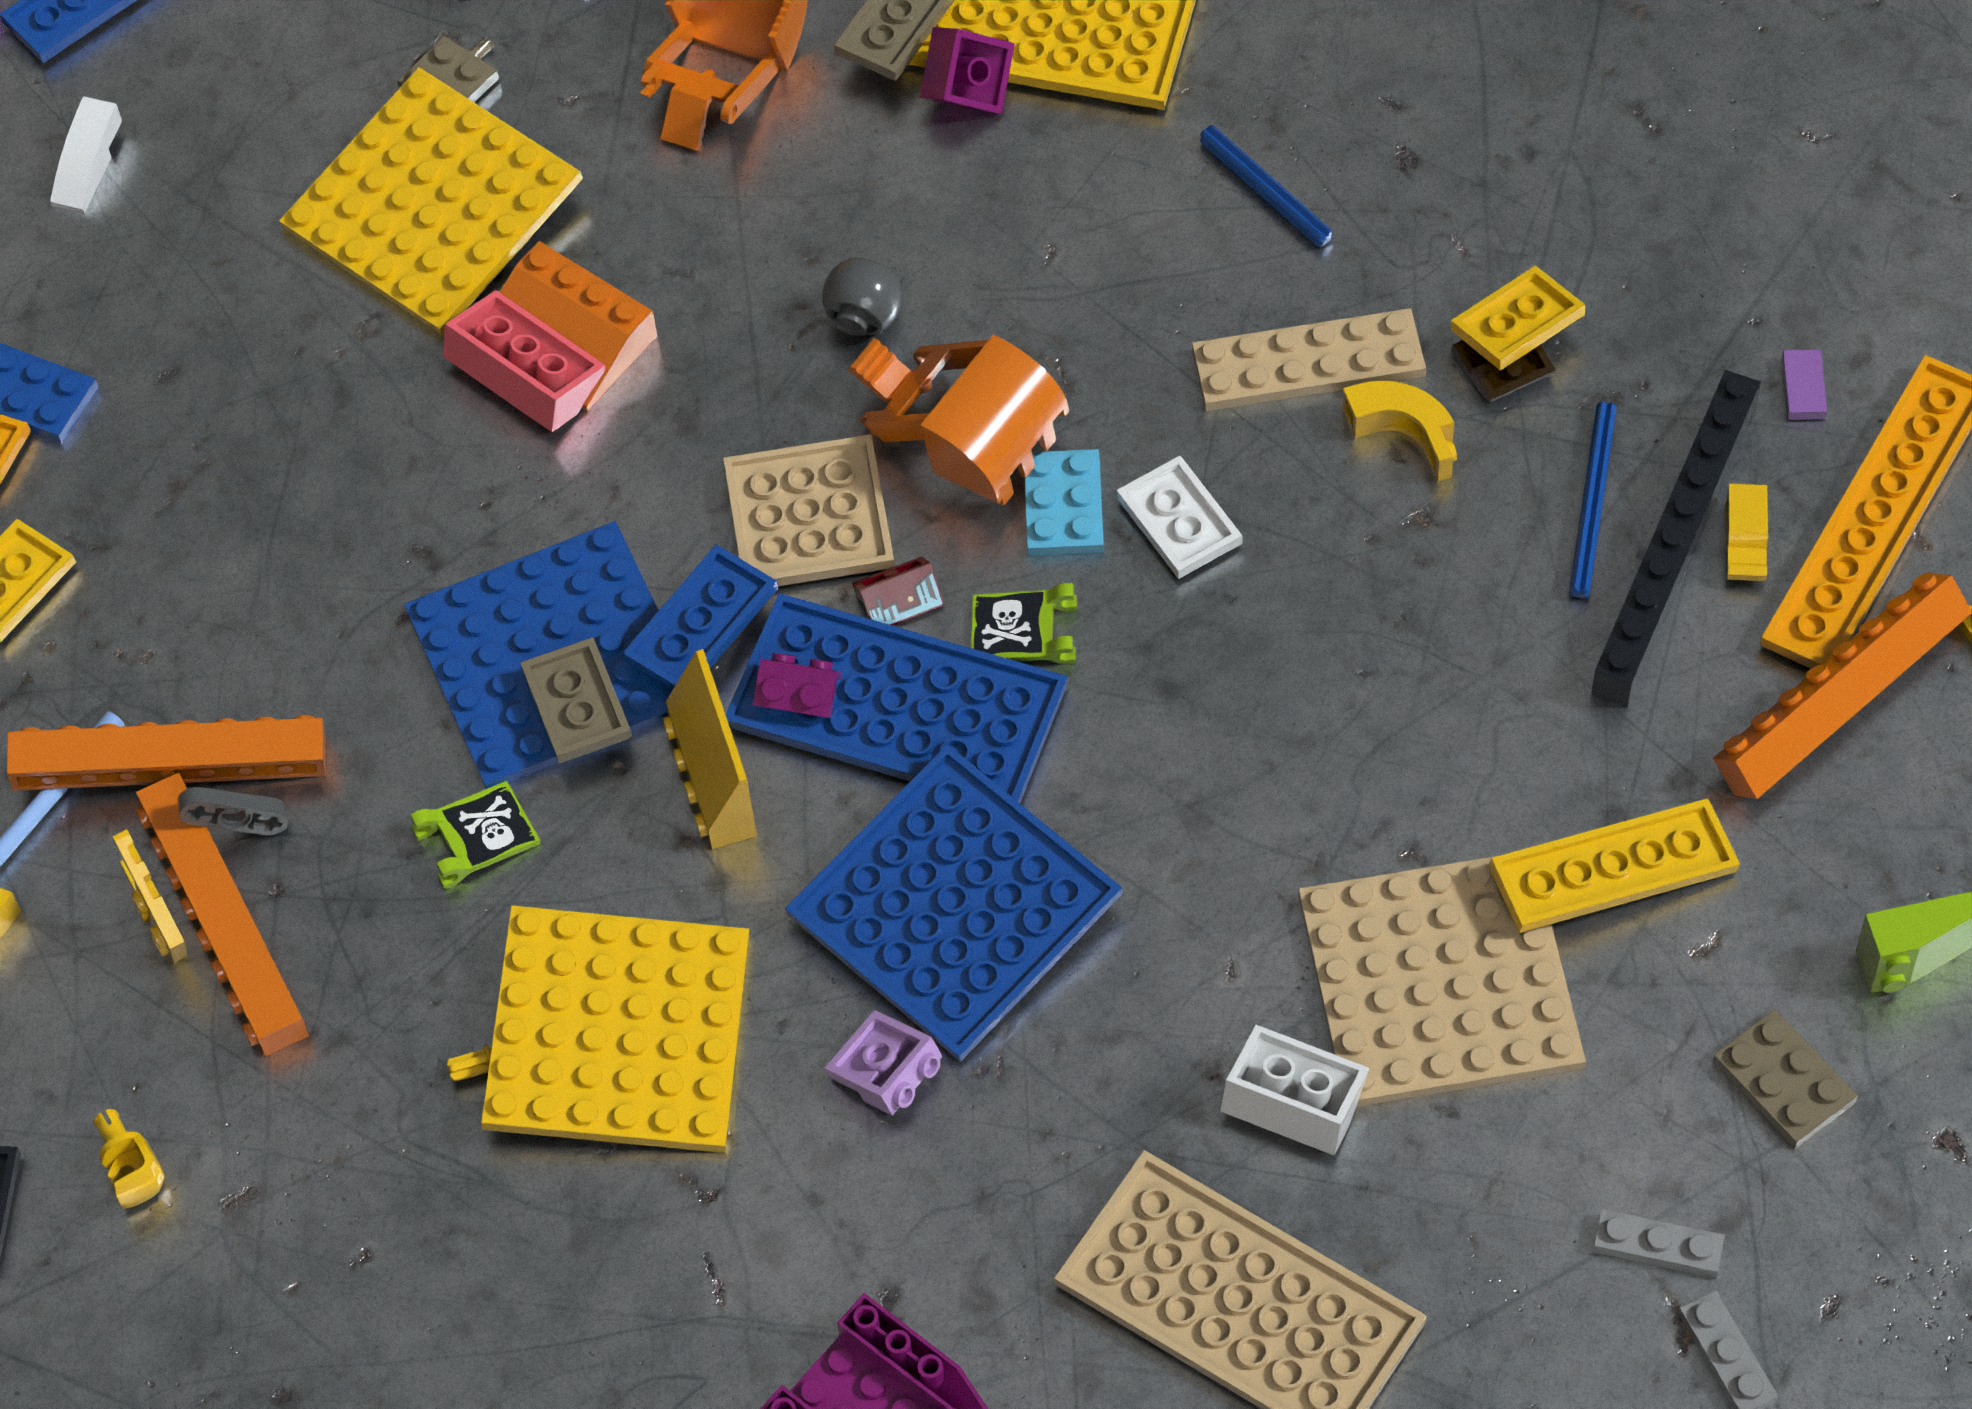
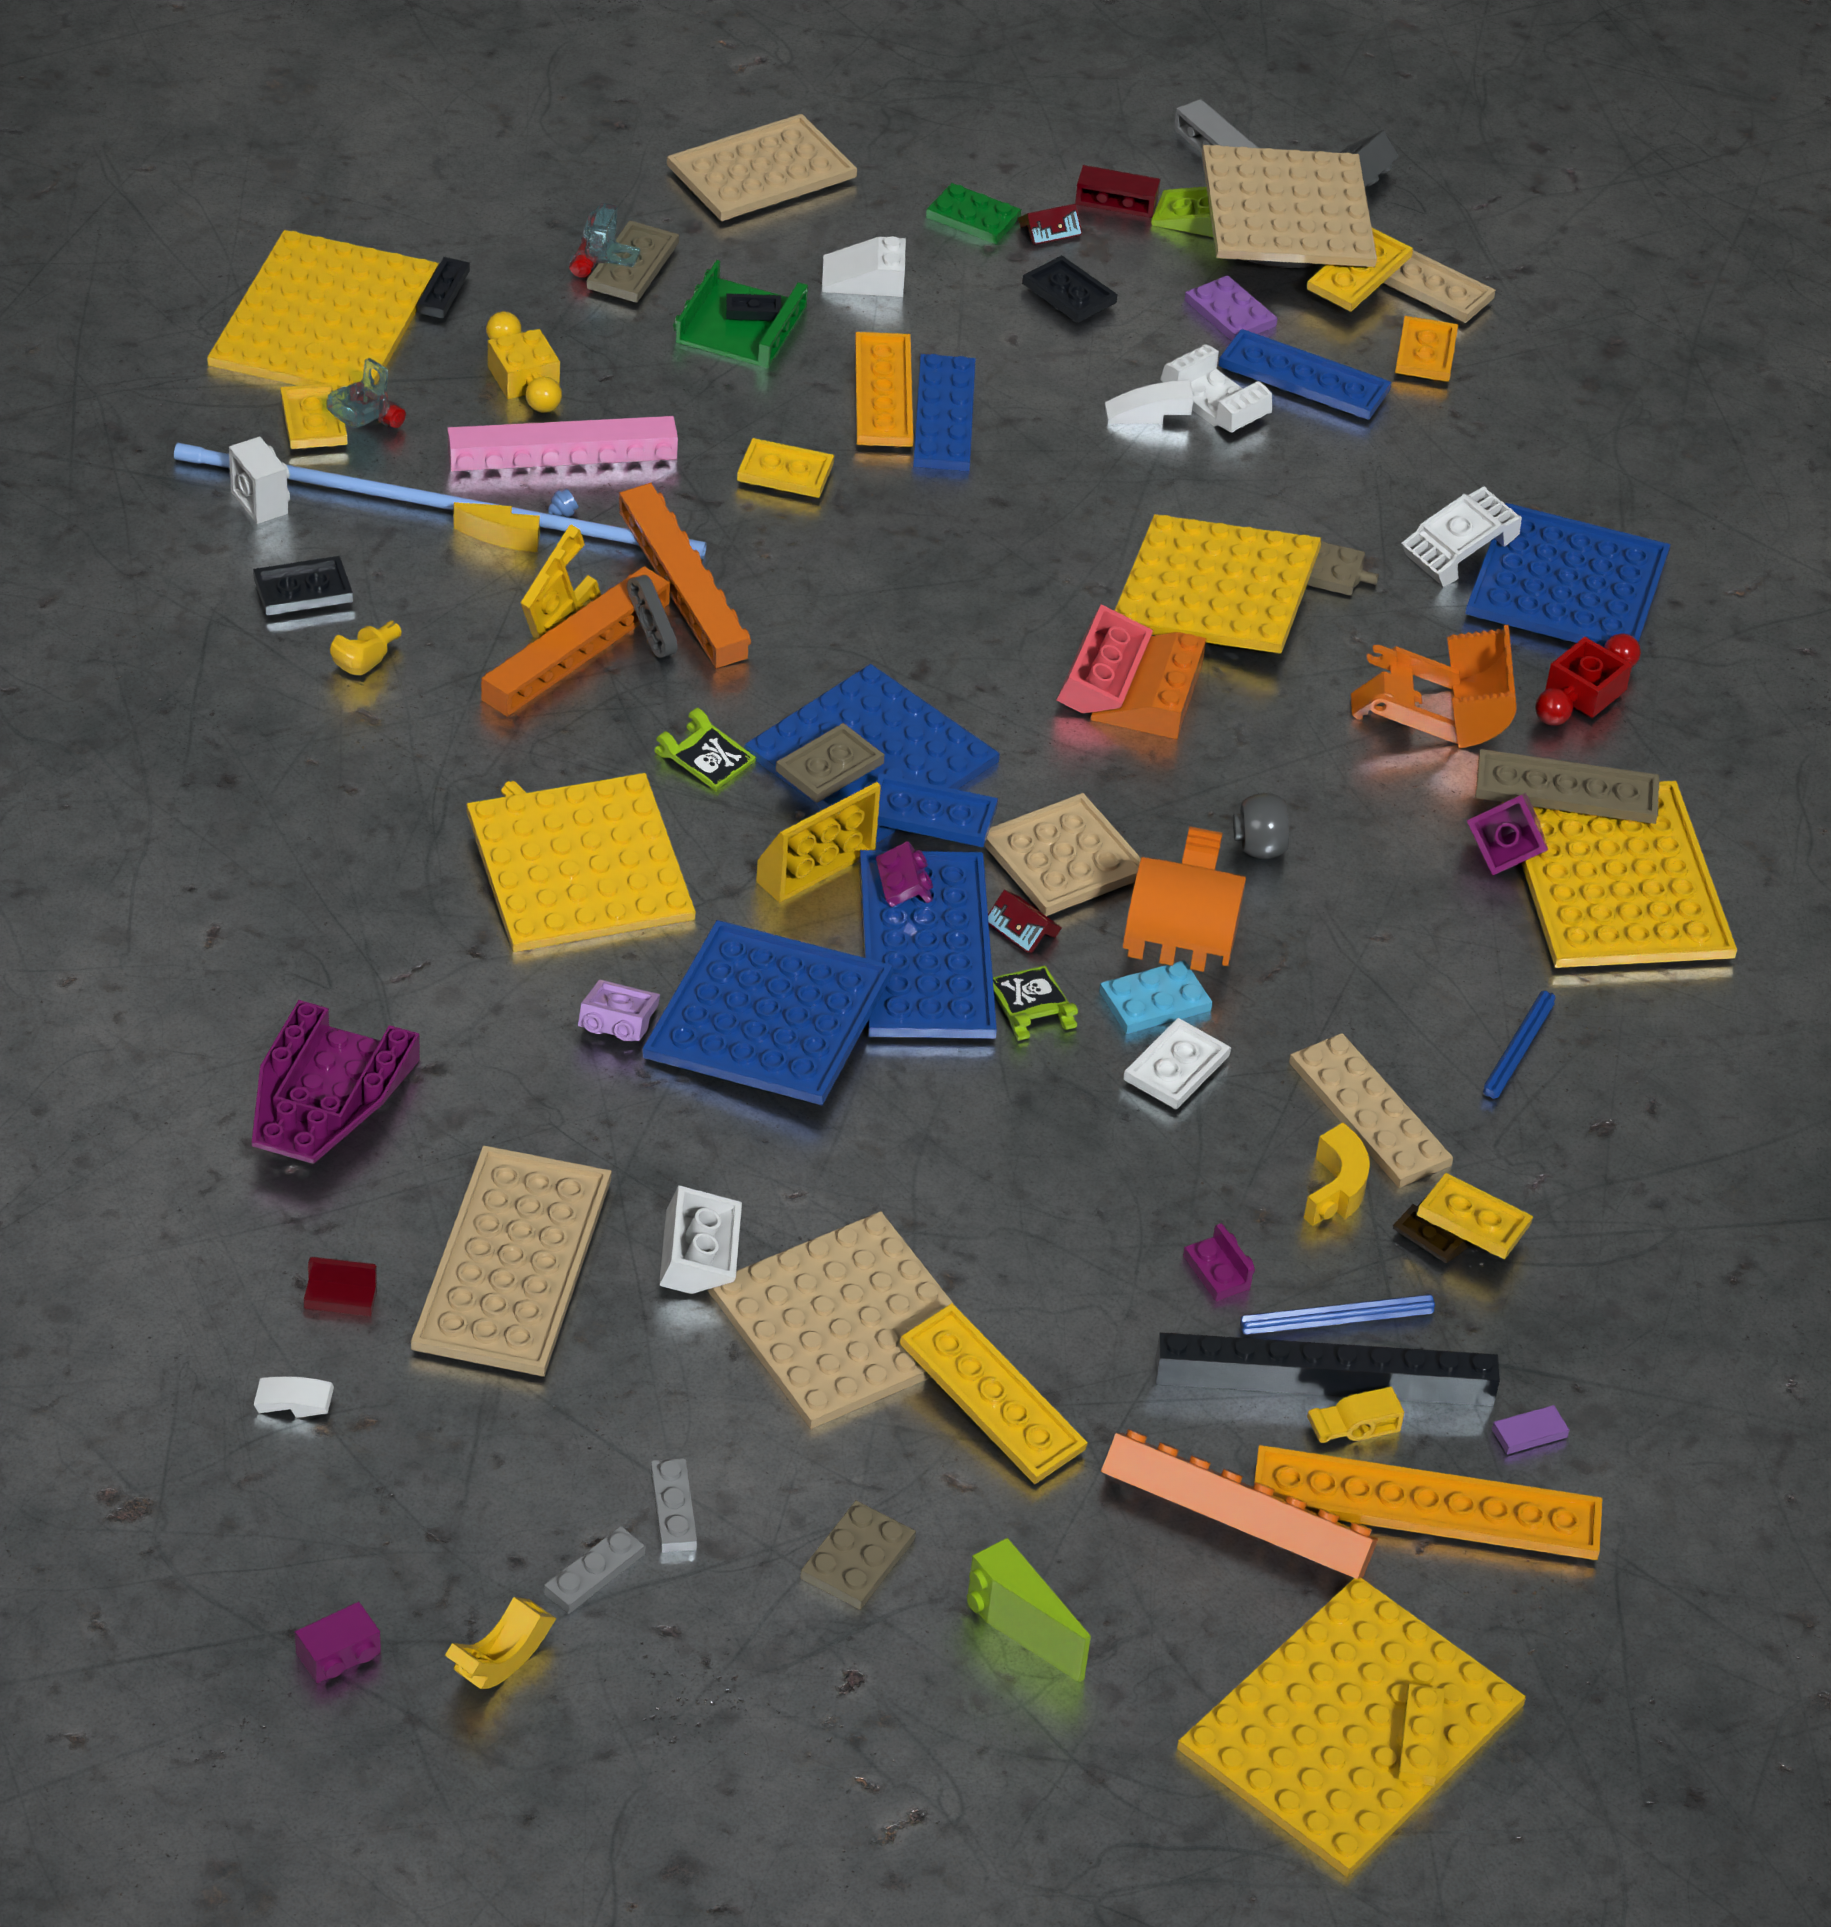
camera: 60 degrees right, 15 degrees down
none -> white plate [1160,344,1272,433]
none -> magenta bracket [1183,1223,1255,1302]

